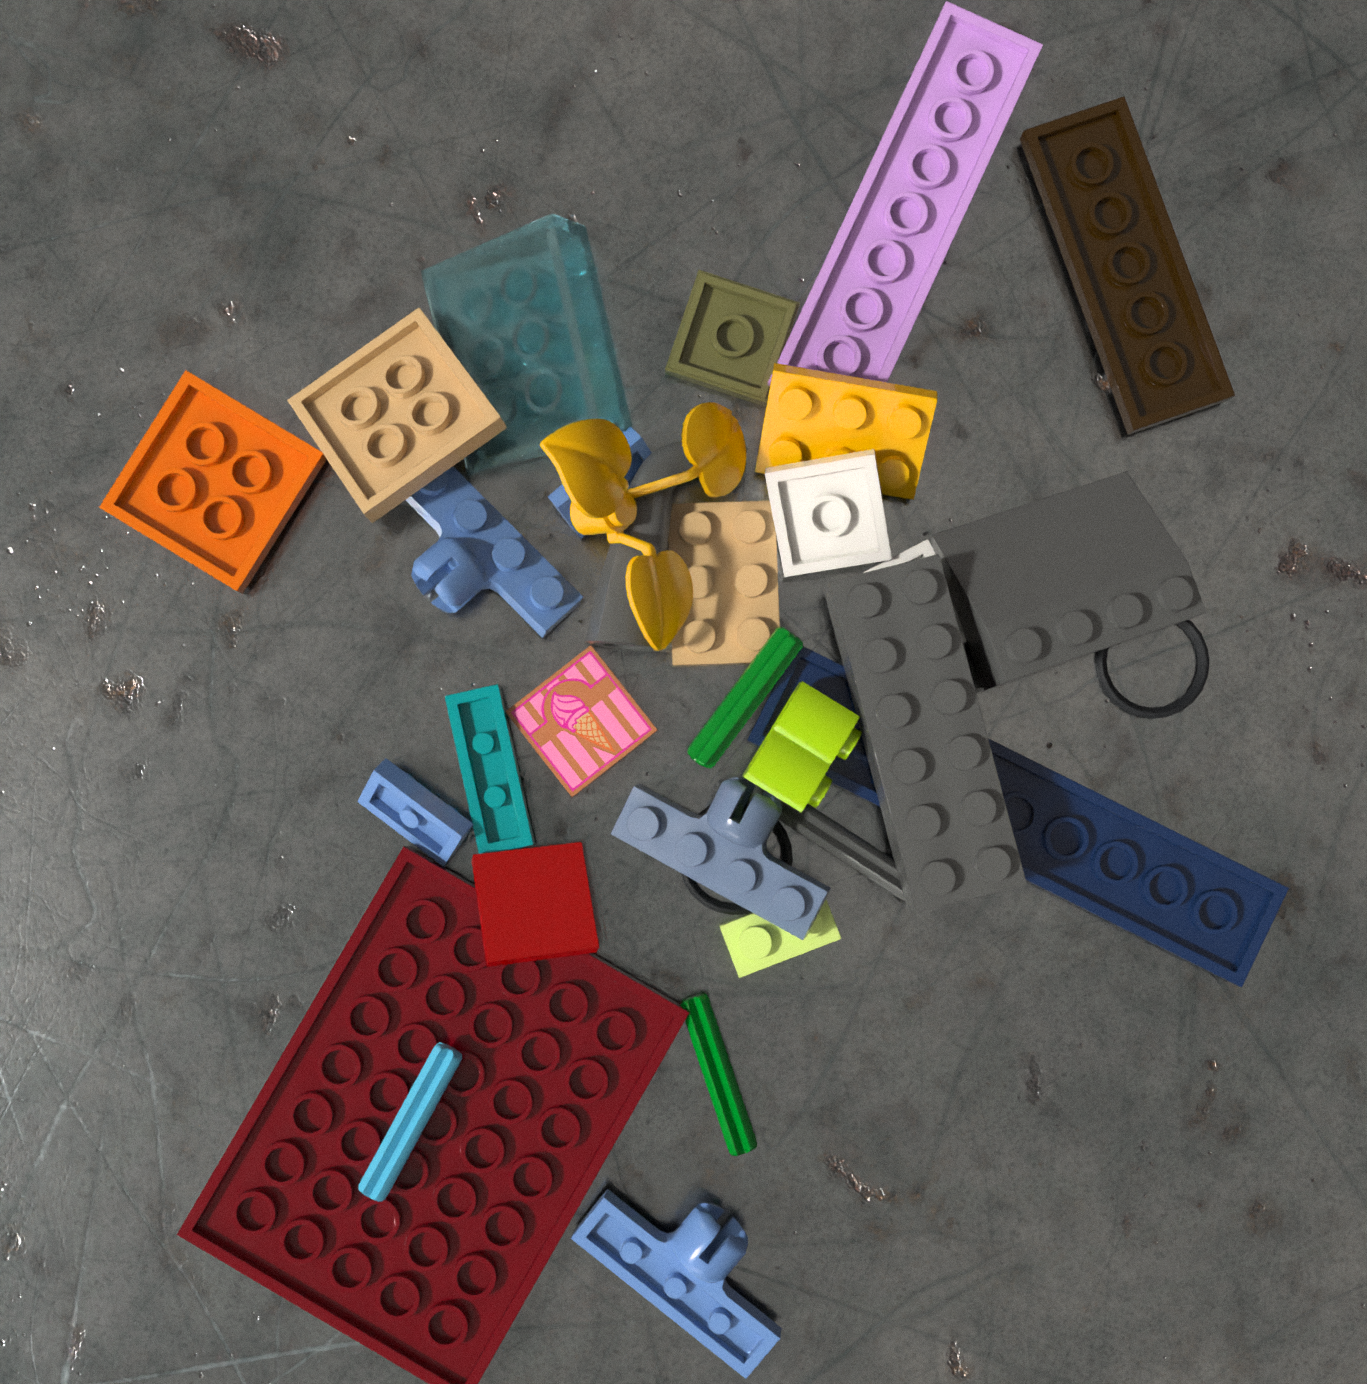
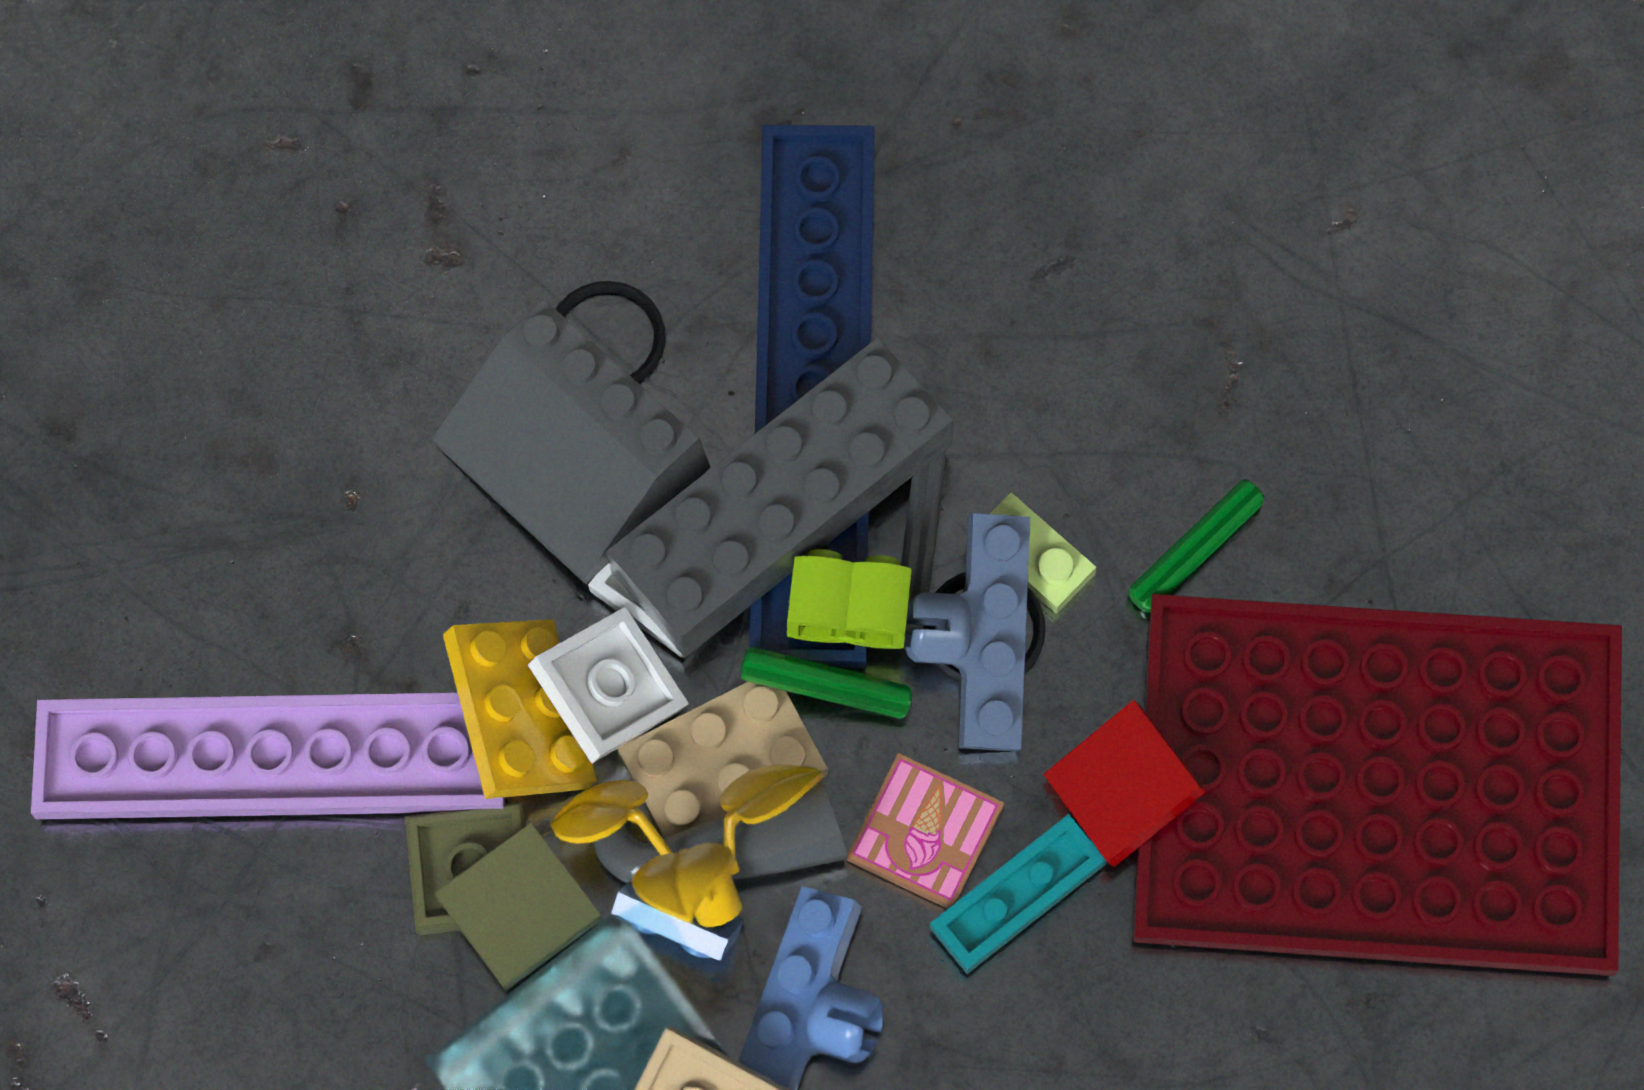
camera: 110 degrees left, 15 degrees down
medium blue plate [357,758,473,867] -> none
medium azure axle [358,1042,462,1202] -> none
medium blue plate [571,1189,782,1379] -> none
dark brown plate [1020,96,1235,435] -> none
none -> olive tile [434,823,603,991]

